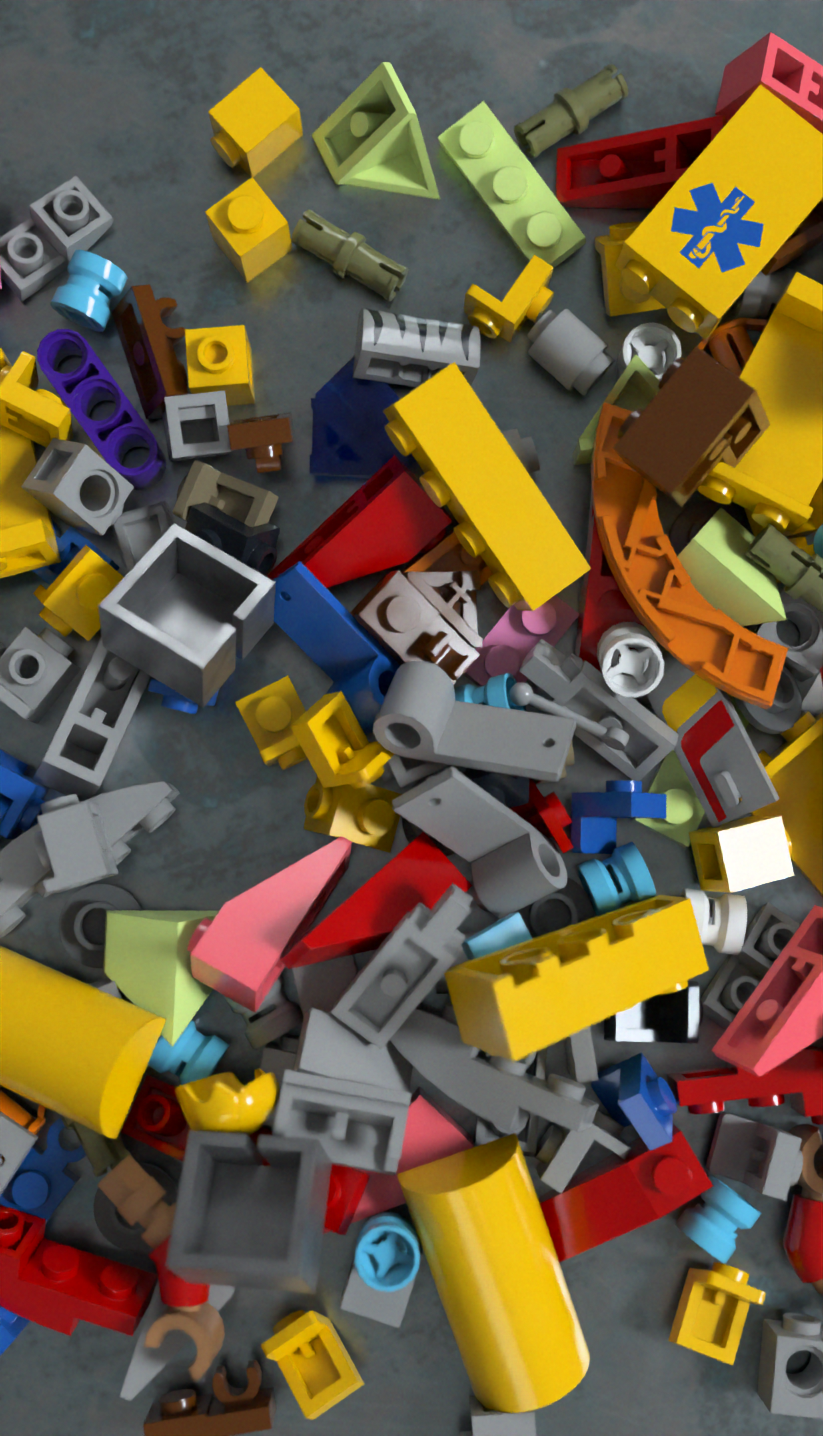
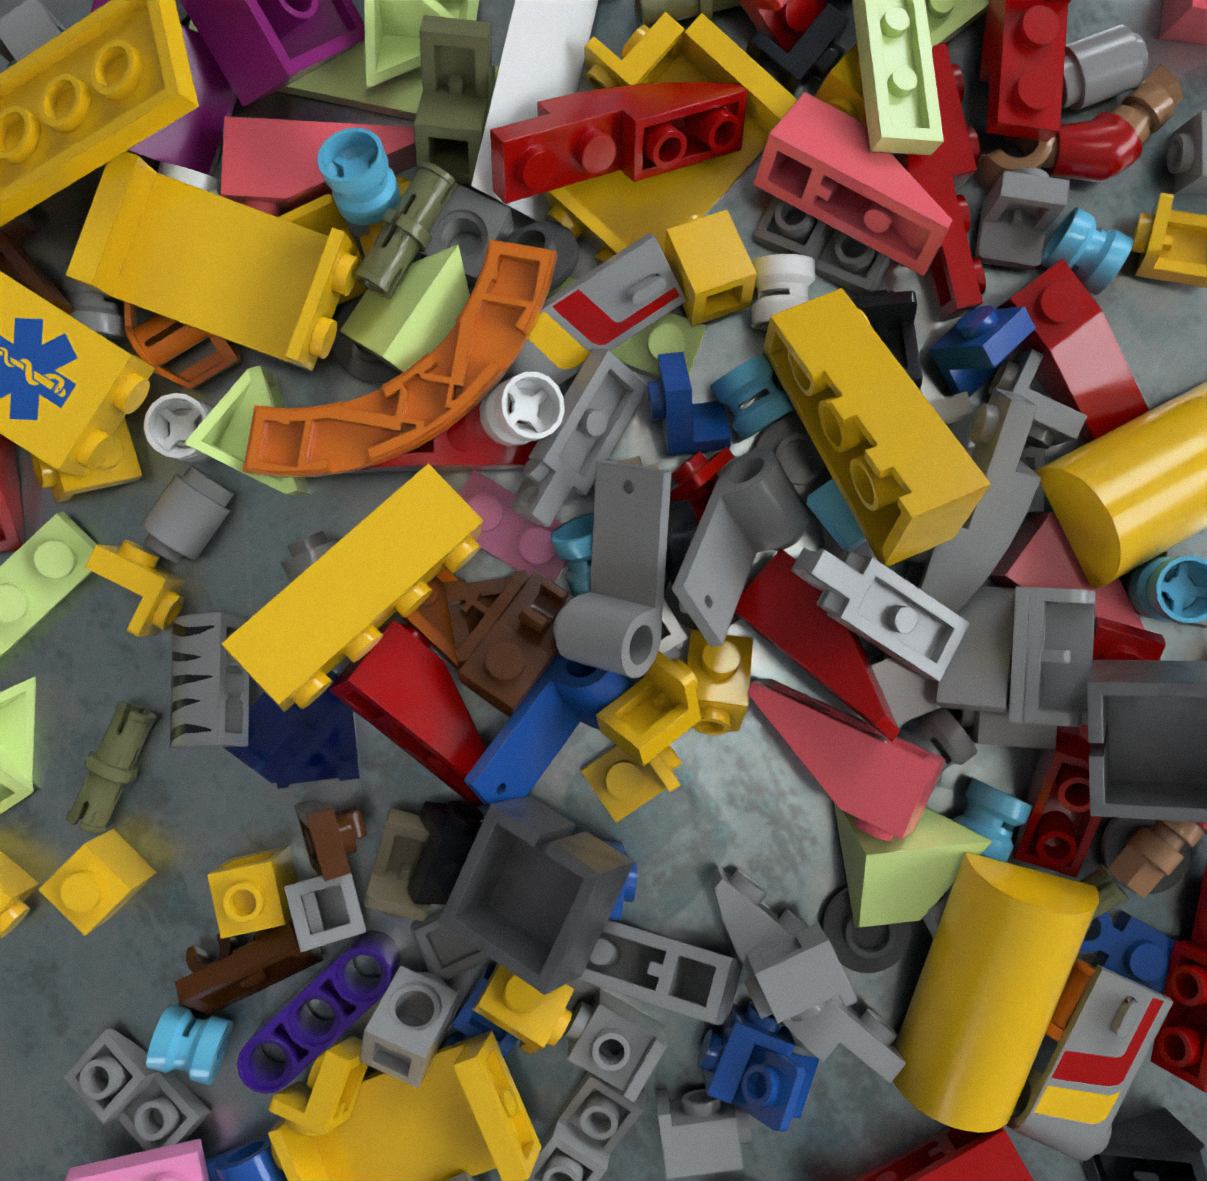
camera: 100 degrees left, 5 degrees up
yellow hair [175,1068,280,1136] -> none
light grey hinge [509,682,629,750] -> none
reddish brown brick [613,346,770,507] -> none

